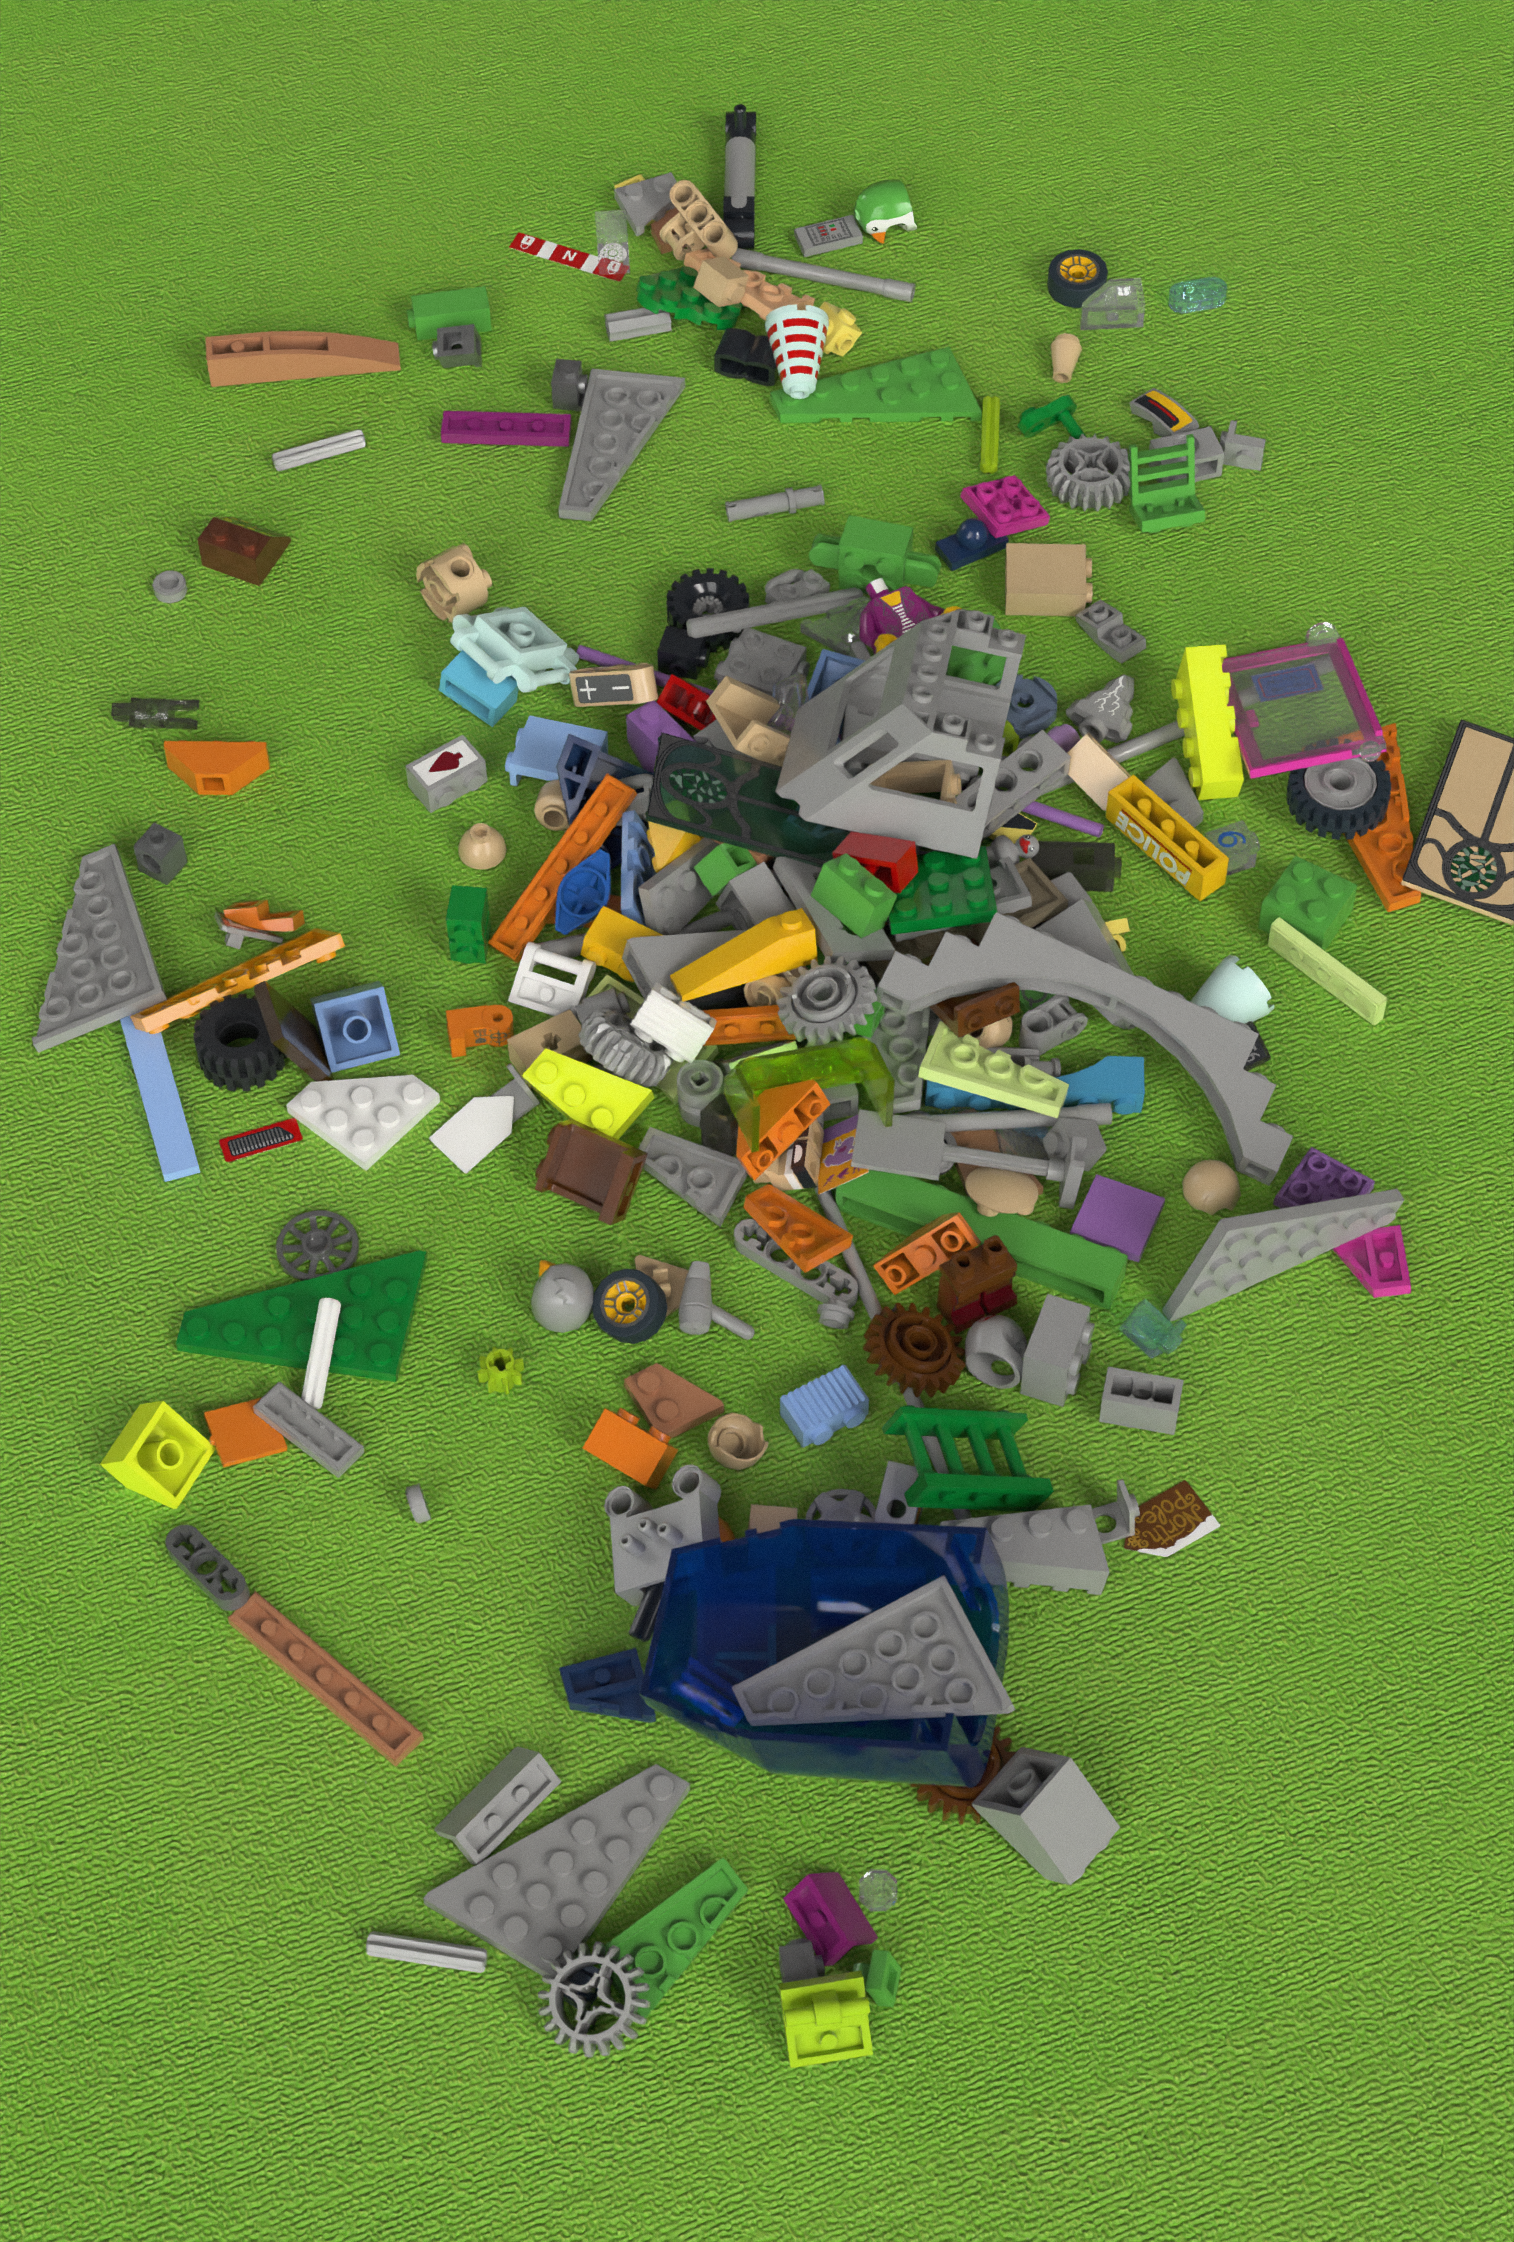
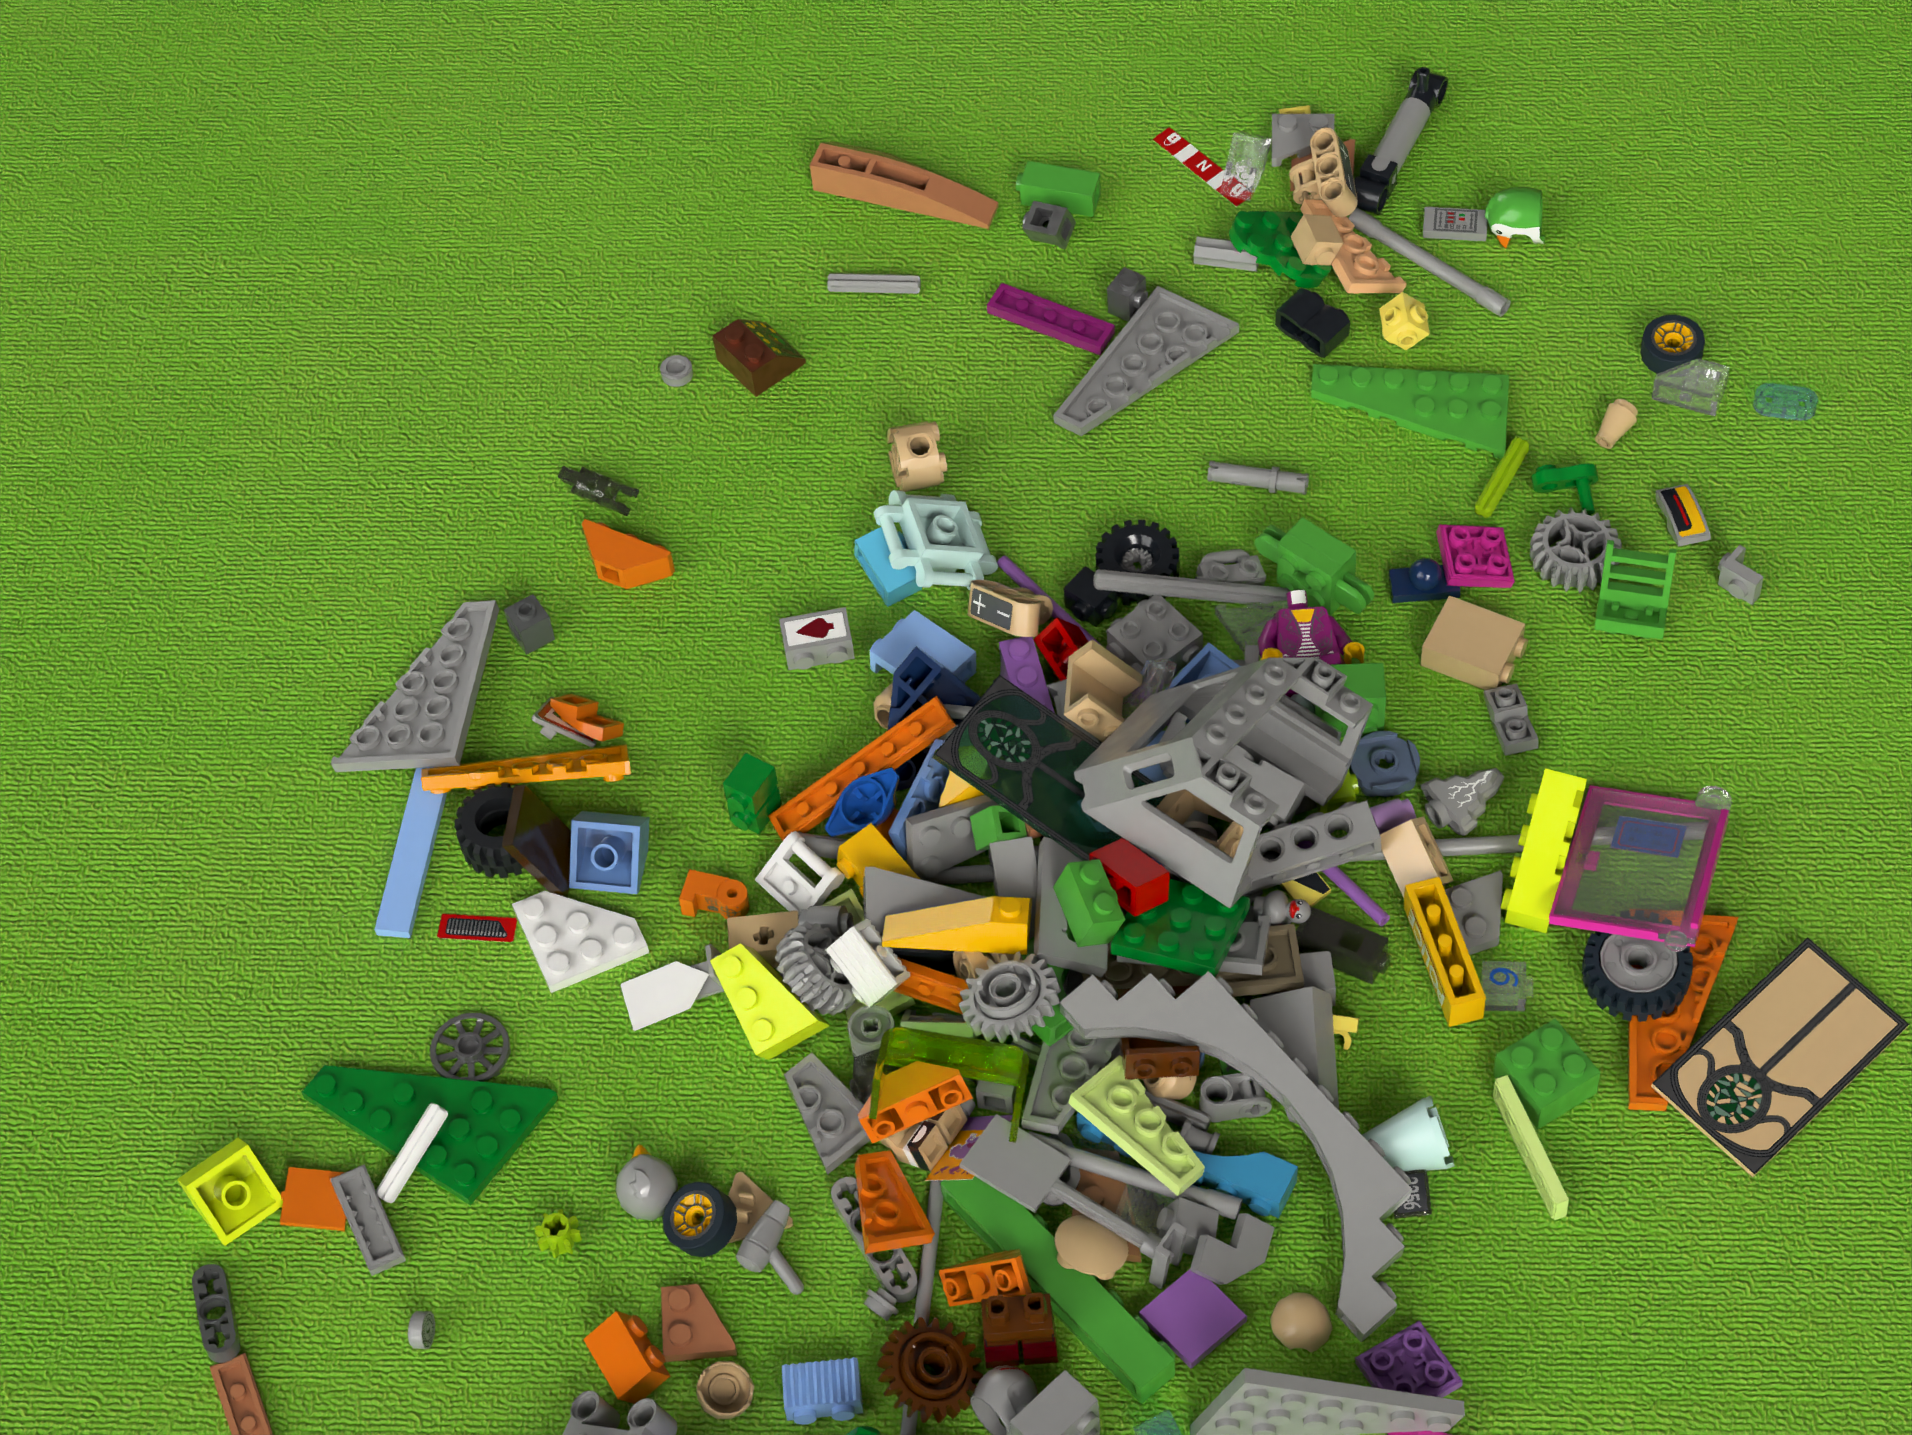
camera: 30 degrees right, 0 degrees up
tan brick [458,823,507,870] -> none
reddish brown panel [535,1119,648,1225] -> none
light aqua cone [765,304,829,399] -> none
light grey brick [1148,426,1224,483] -> none
none -> light grey tile [1190,1213,1275,1284]

